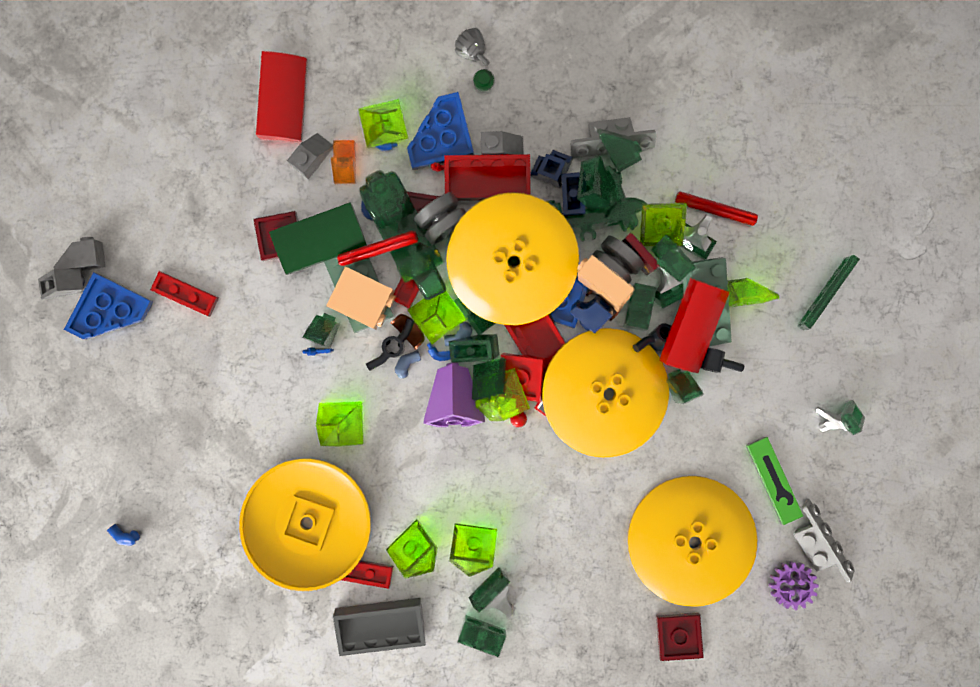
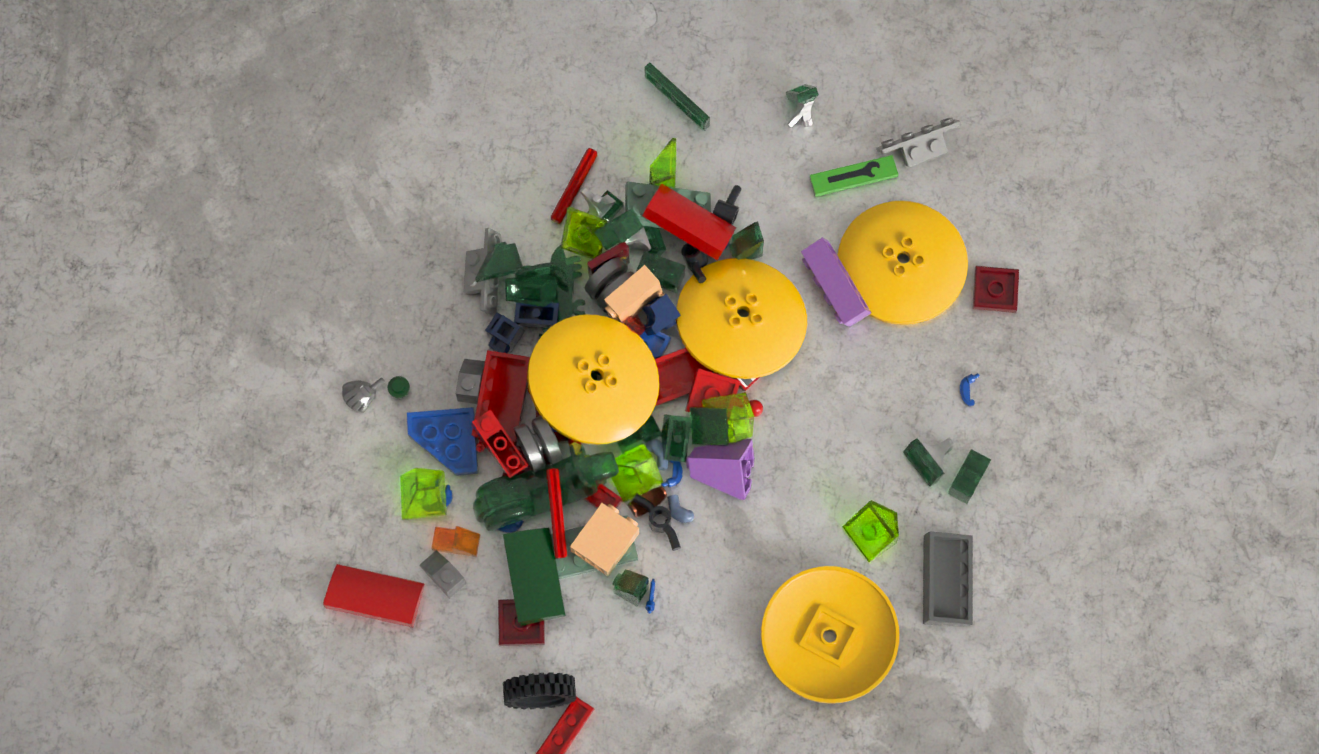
camera: 80 degrees left, 15 degrees down
clear neon green slope [316,401,364,447] -> none
red tile [341,560,394,589] -> none
clear neon green slope [449,523,497,577] -> none
medium lavender gear [769,561,819,610] -> none
none -> red slope [471,410,529,478]
none -> black tyre [503,672,576,709]
none -> clear red tile [623,316,646,336]
none -> medium lavender brick [801,237,871,327]
none -> blue piece [960,373,980,406]

